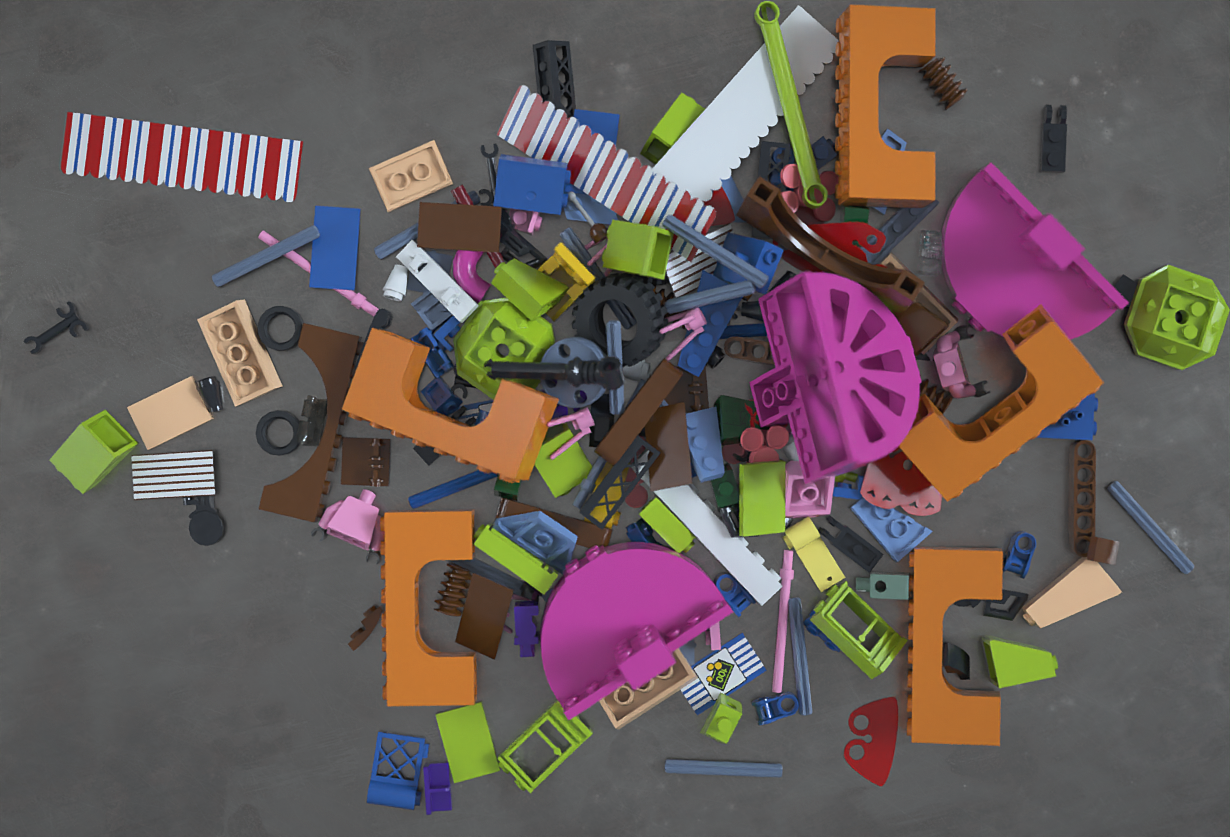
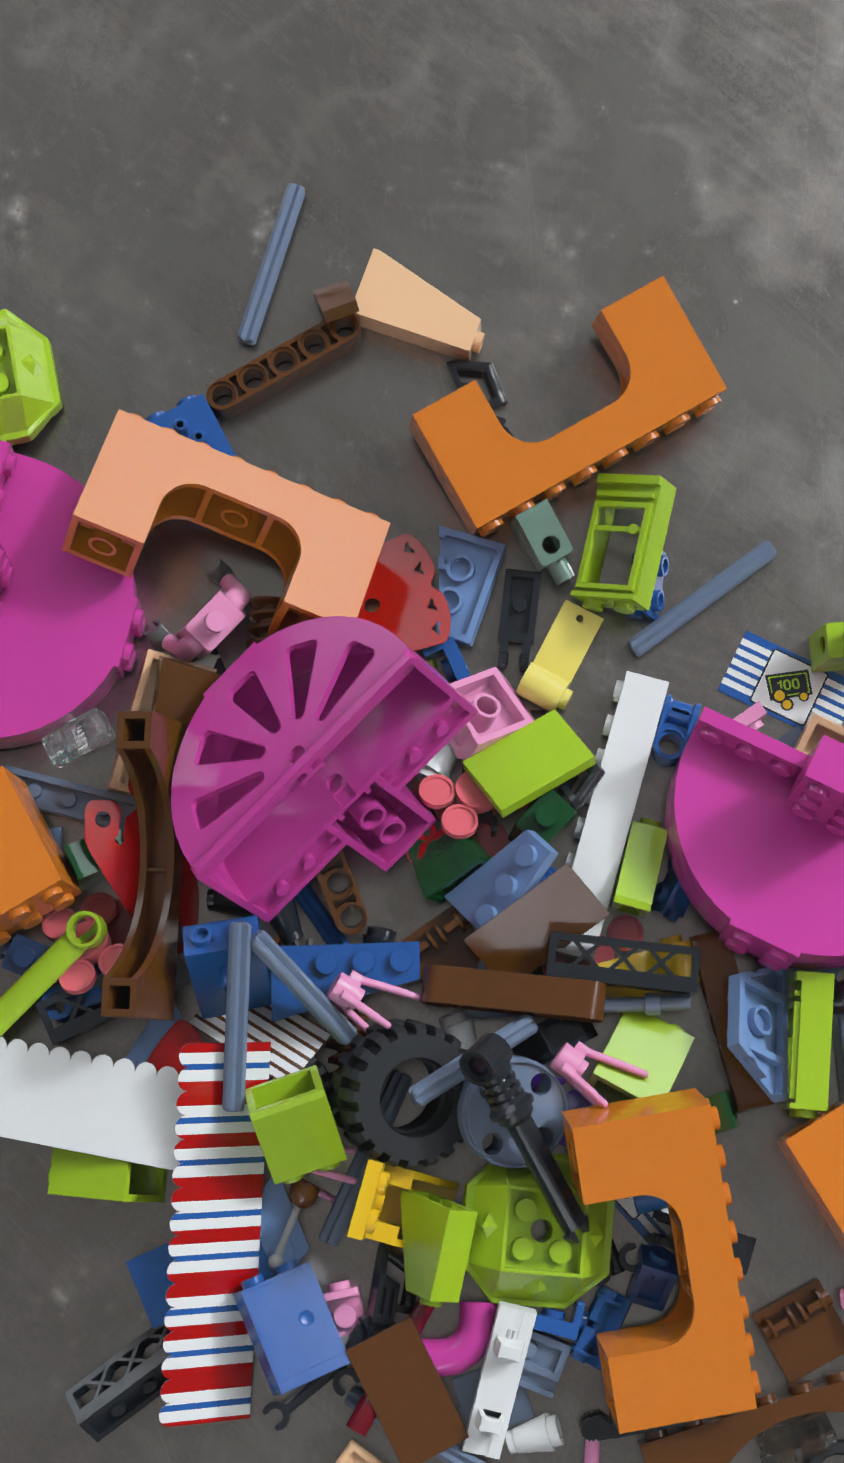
camera: 115 degrees left, 10 degrees down
blue axle [408,470,498,509] -> none
blue piece [751,691,799,725] -> none
bright pink bar [772,550,794,693] -> none
red piece [844,697,898,786] -> none
black slope [943,643,970,680] -> none
lime slope [981,635,1058,688] -> none
blue piece [1002,531,1036,579] -> none

